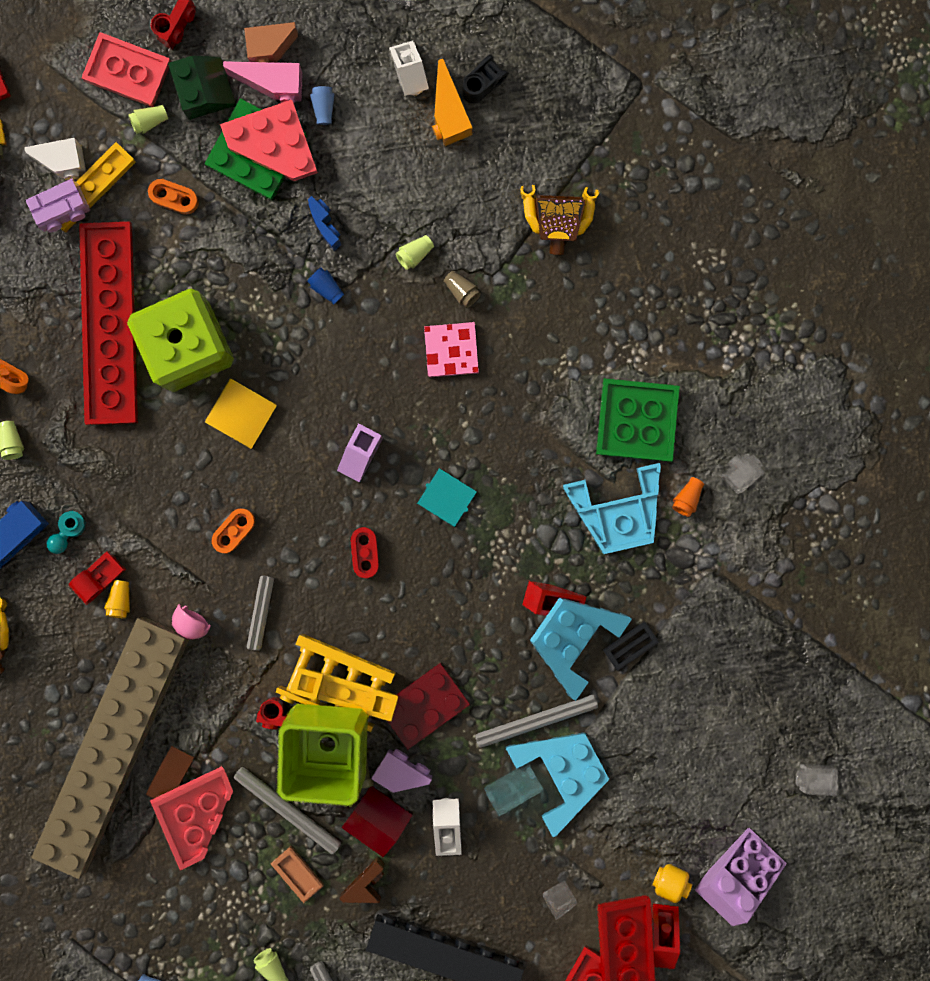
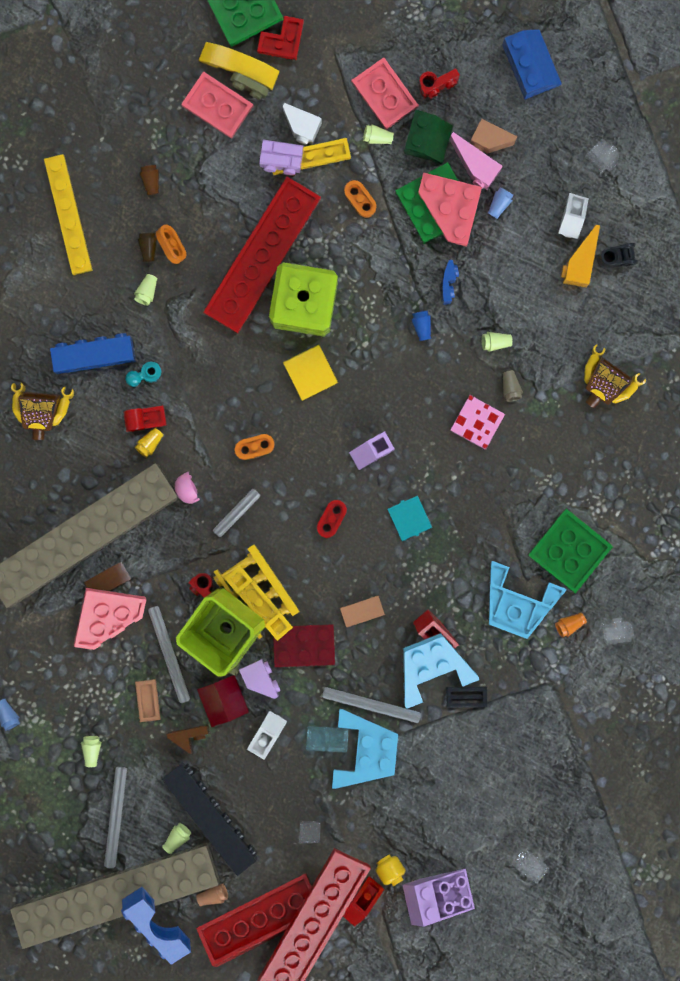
camera: 30 degrees right, 0 degrees up
none -> nougat tile [340,596,385,628]

